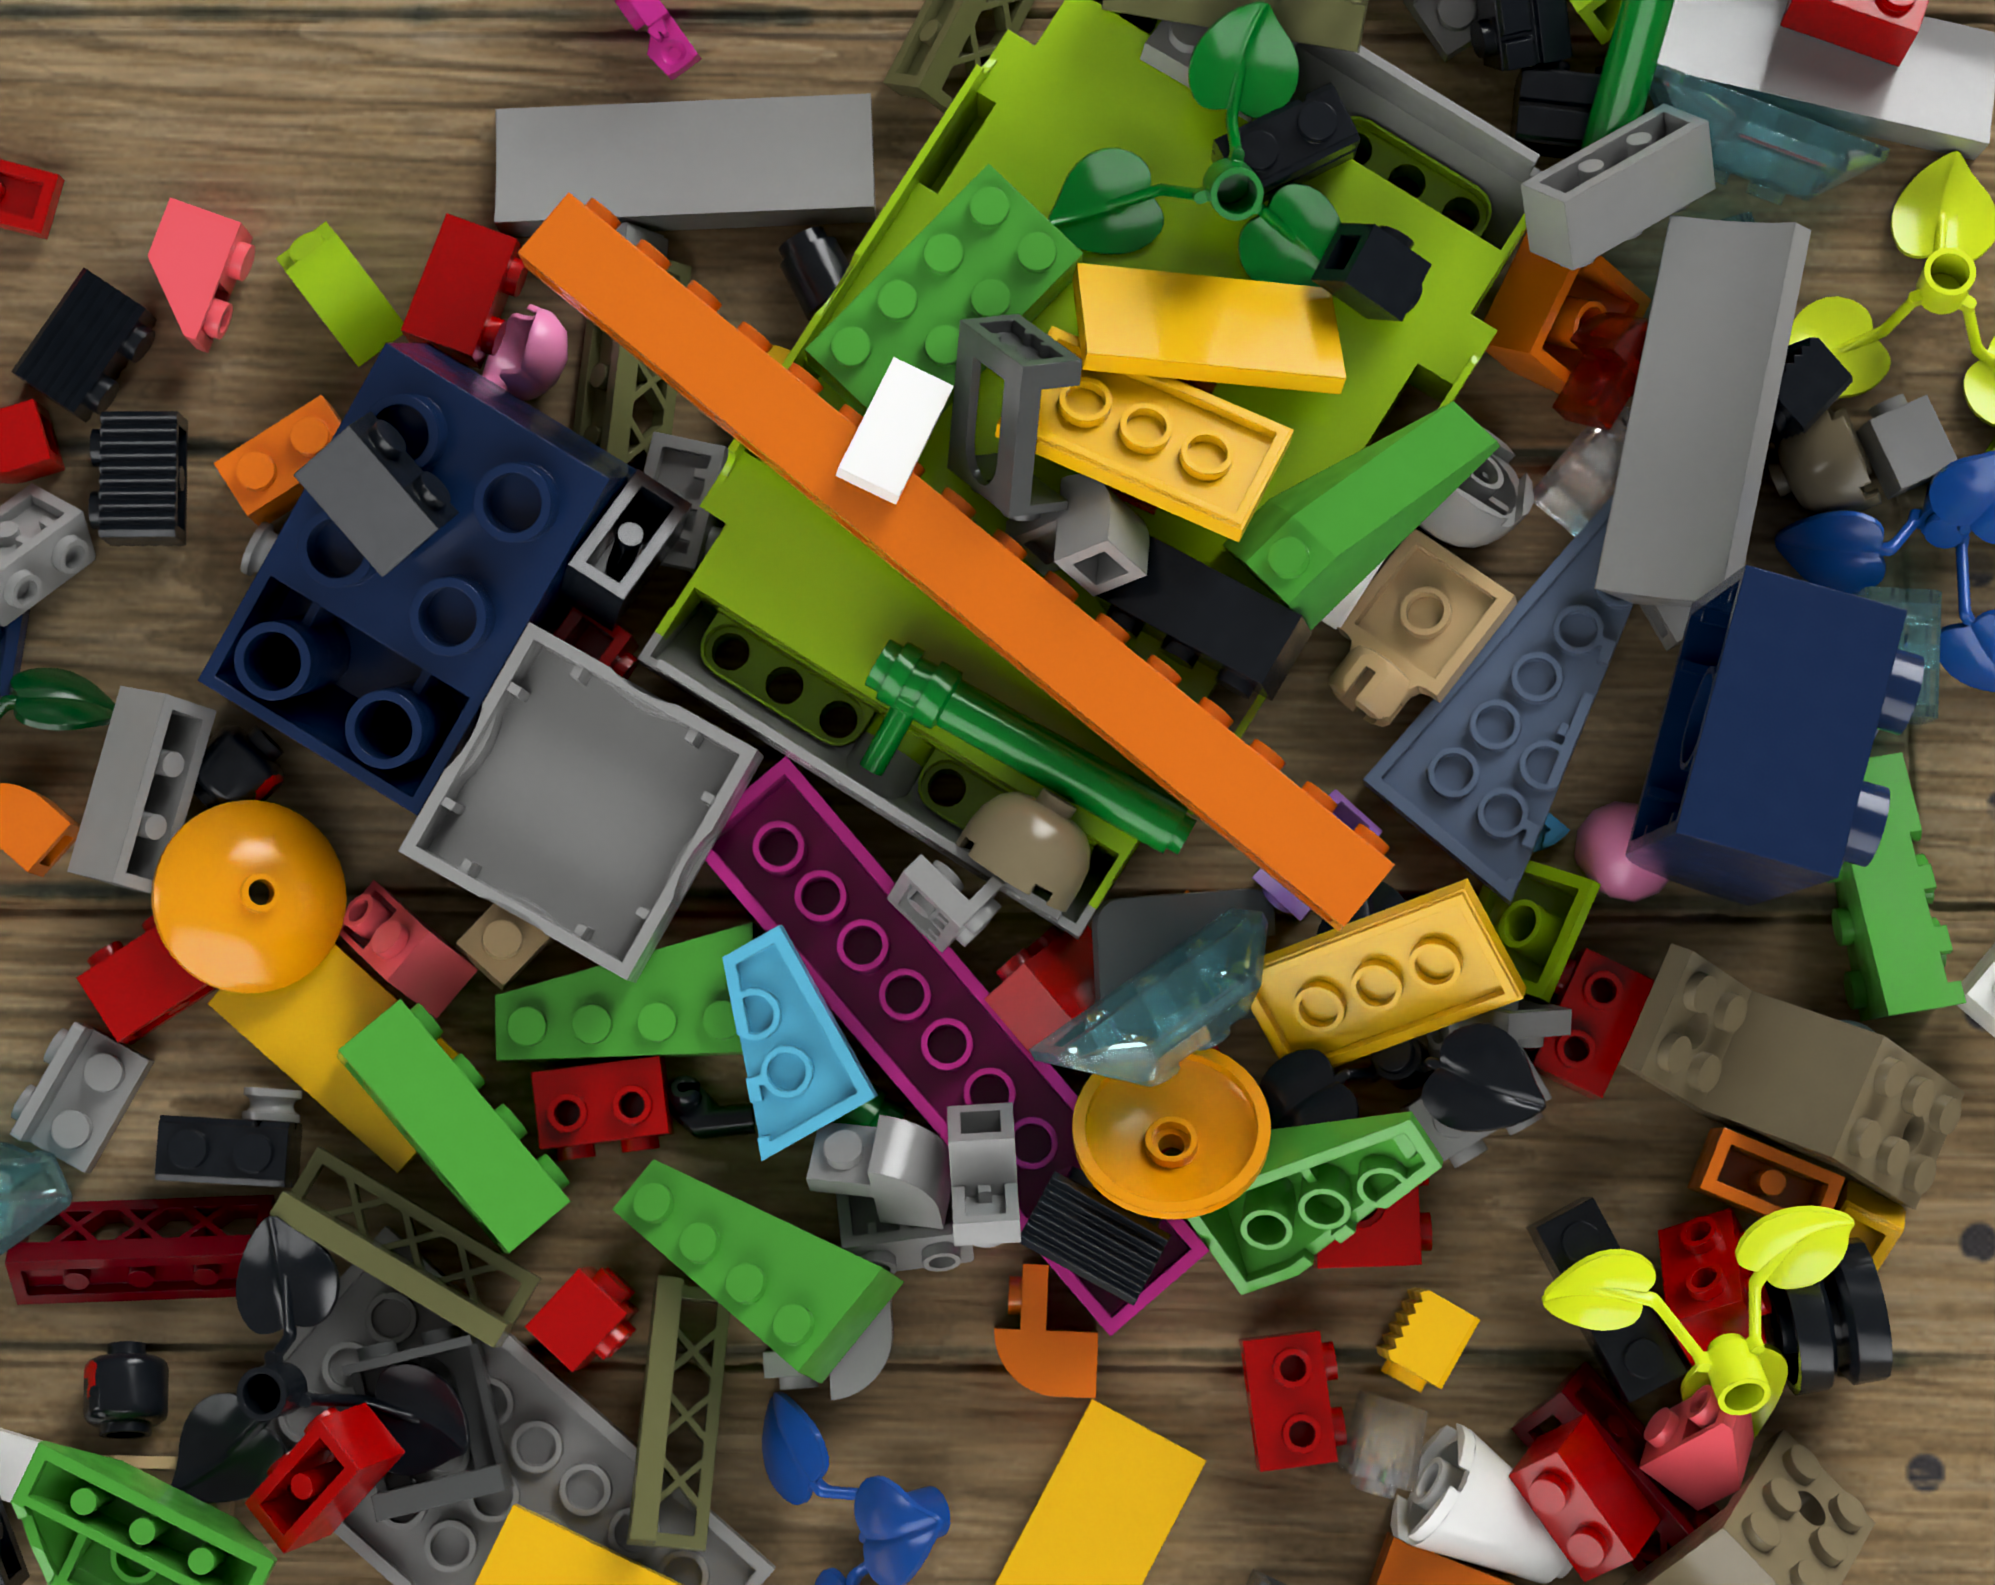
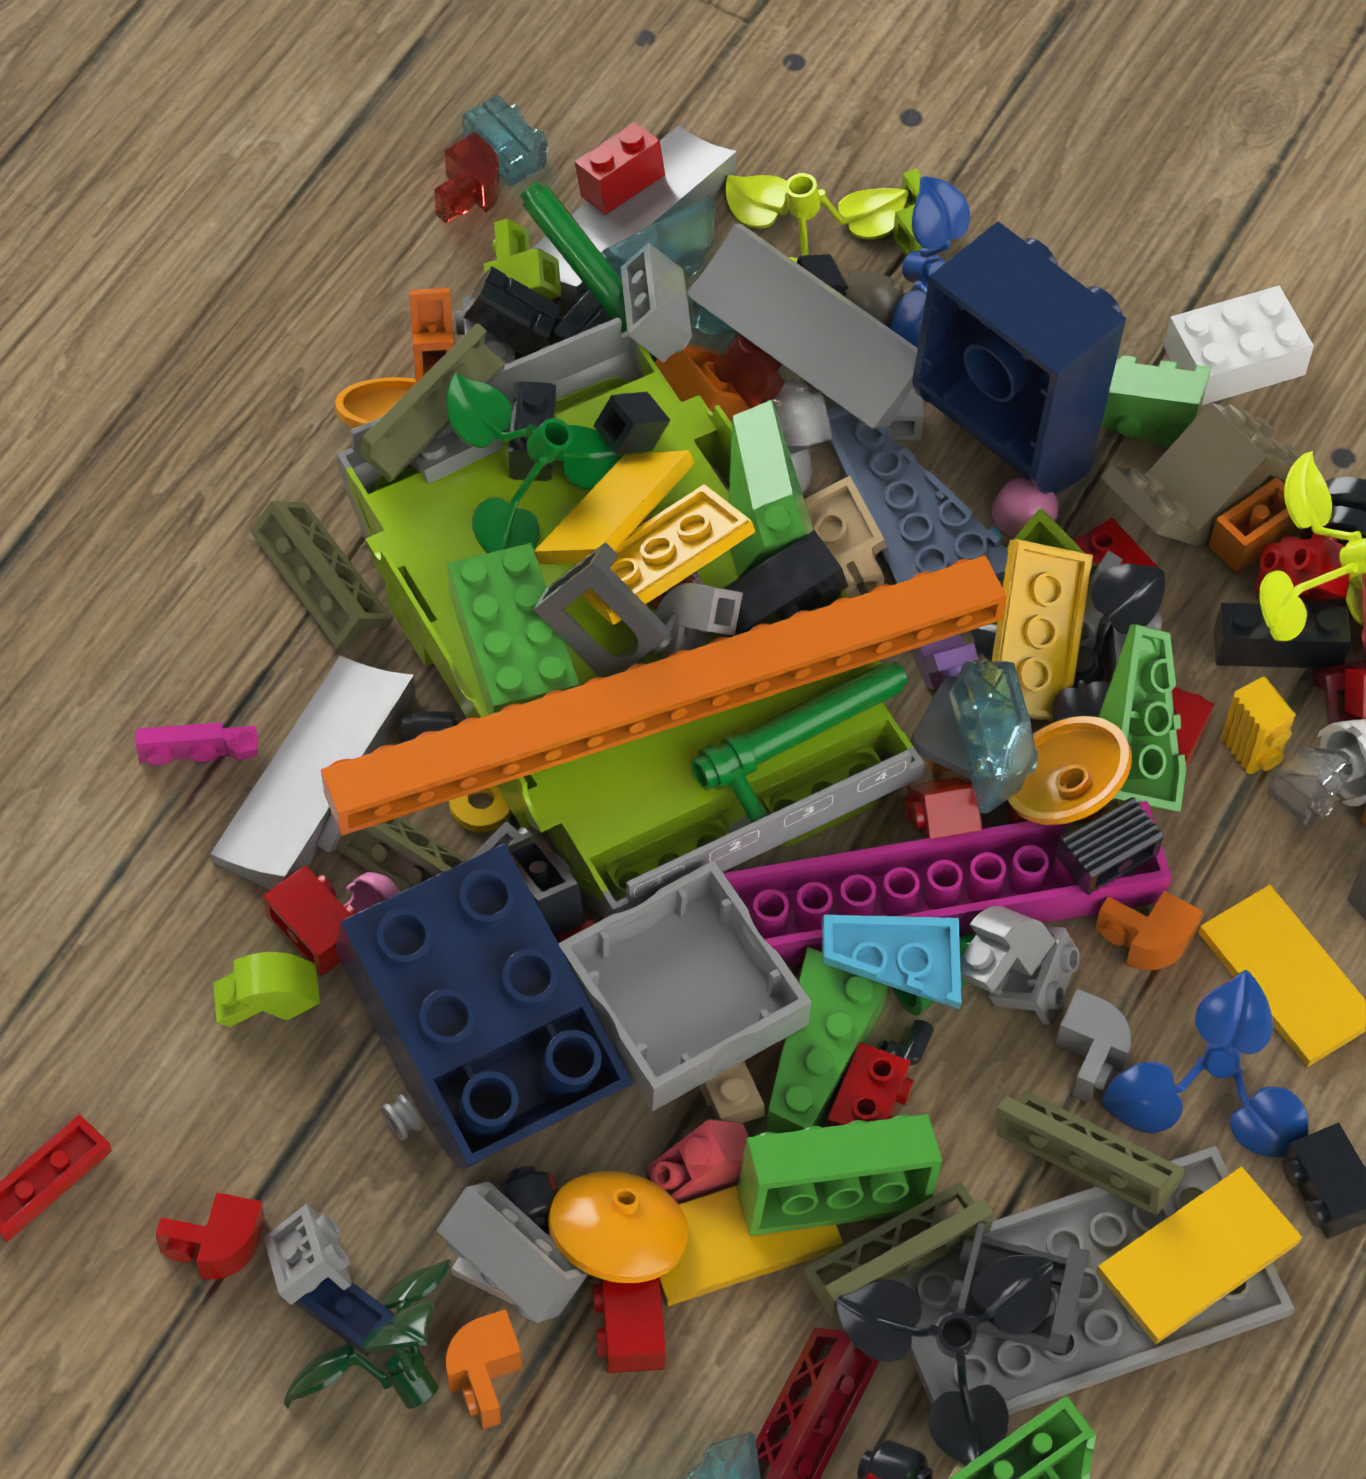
camera: 65 degrees left, 25 degrees down
light grey bracket [10,1022,155,1173] -> none
black brick [11,268,157,423] -> none
black brick [88,411,188,547] -> none
coral slope [147,197,255,353] -> none
black brick [155,1115,302,1188] -> none
orange brick [213,394,342,526] -> none
light grey bush [242,1087,303,1123] -> none
red brick [245,1402,405,1554] -> none
black brick [294,411,459,578] -> none
red brick [525,1266,639,1373] -> none
bright green wedge [612,1159,904,1384] -> none
white tile [836,357,954,505] -> none
light grey bracket [886,854,1005,953] -> none
light grey brick [947,1102,1021,1248] -> none
dark tan cylinder [955,788,1091,912] -> none
red brick [1239,1329,1347,1472] -> none
light grey brick [1856,394,1958,500] -> none

